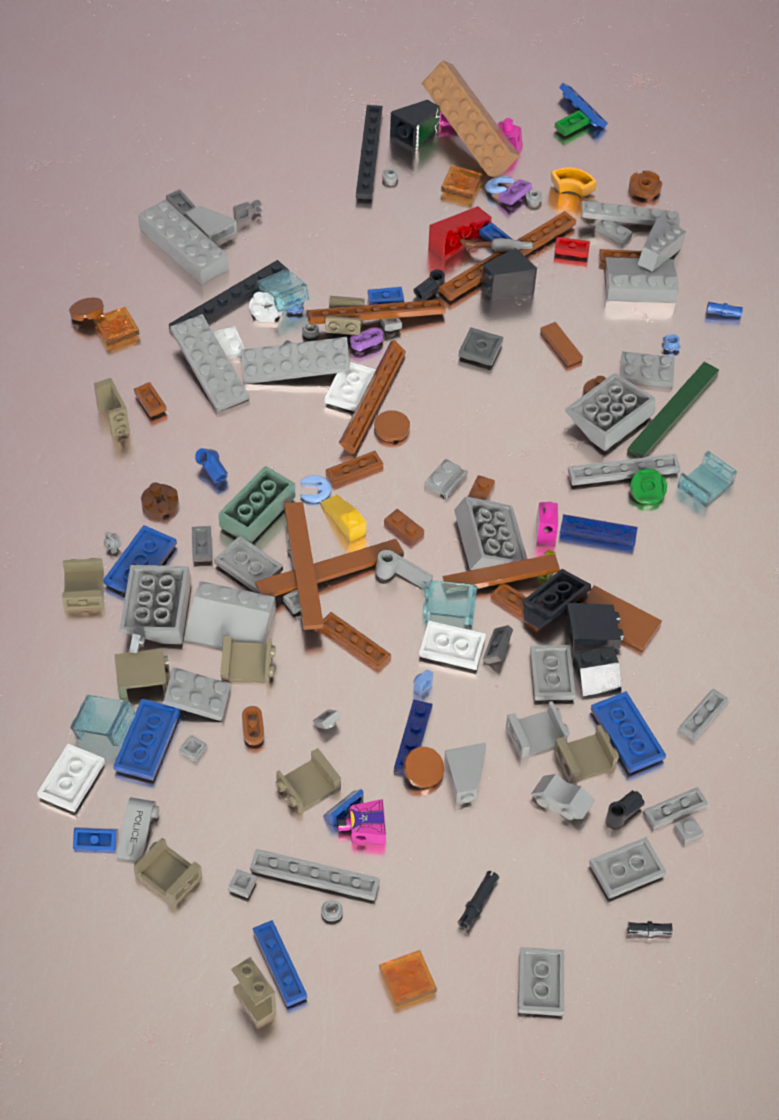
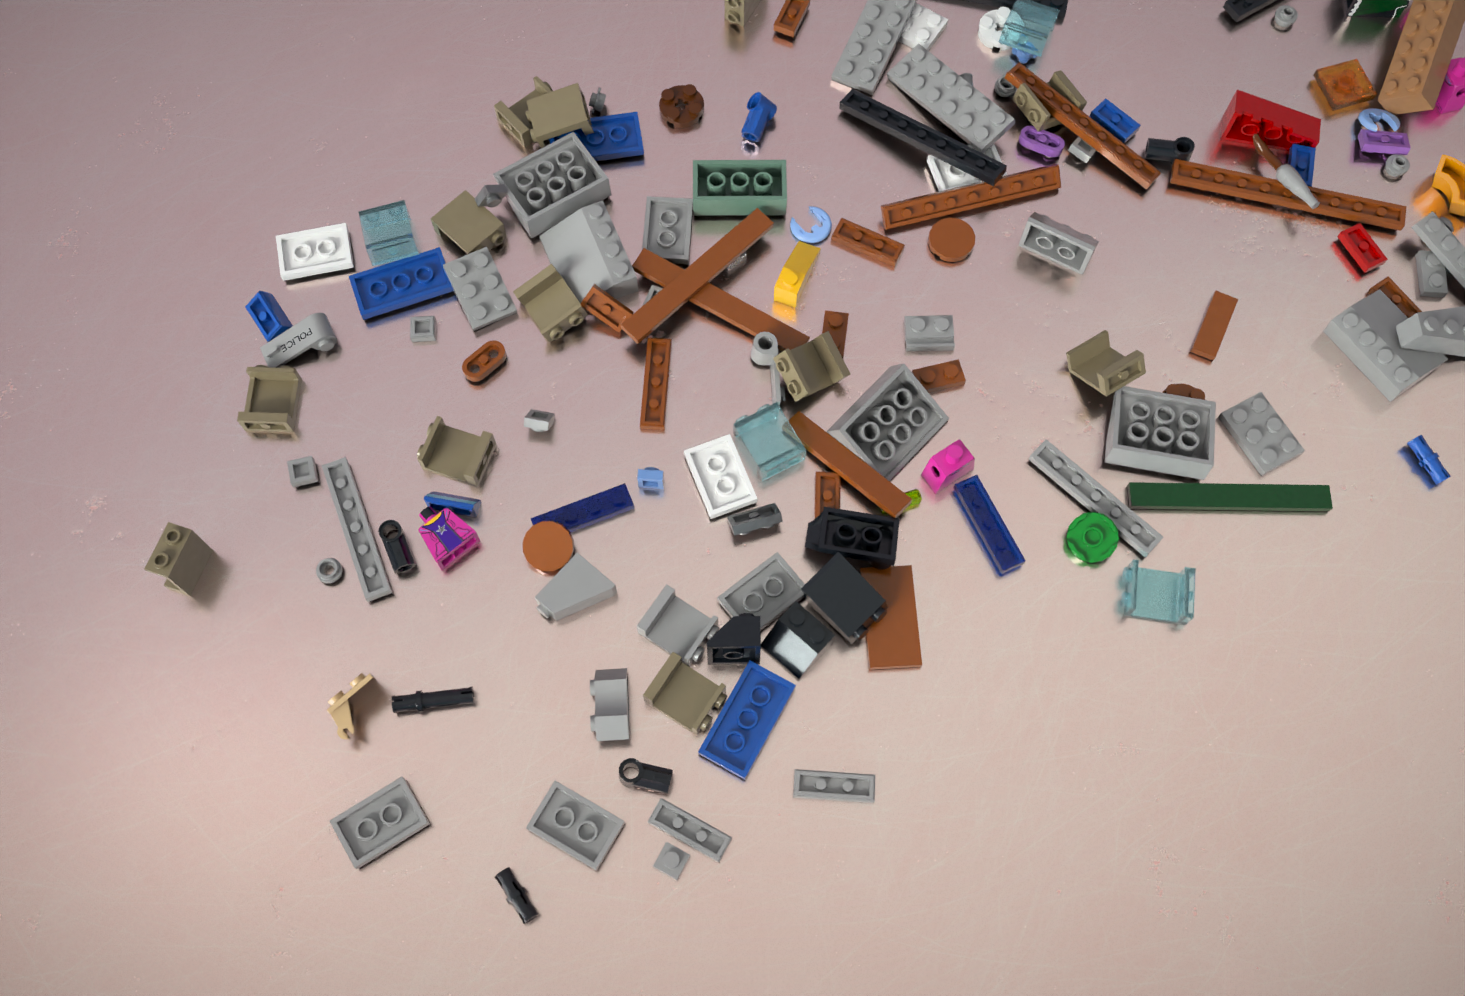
camera: 55 degrees right, 15 degrees up
flat silver plate [192,526,212,562] -> none
blue plate [252,920,307,1007] -> none
clear orange plate [379,950,437,1007] -> none
dark grey plate [458,327,503,366] -> none
black slope [481,248,537,299] -> none
medium blue plate [662,334,681,350] -> none
none -> tan plate [327,673,373,739]
none -> black piece [378,520,416,574]
none -> dark tan panel [525,83,594,148]
none -> dark orange plate [580,284,634,333]
none -> black slope [707,613,761,665]
none -> dark tan panel [773,331,851,402]
none -> black plate [839,89,1007,187]
none -> light grey slope [1018,212,1099,275]
none -> dark tan panel [1066,330,1146,397]

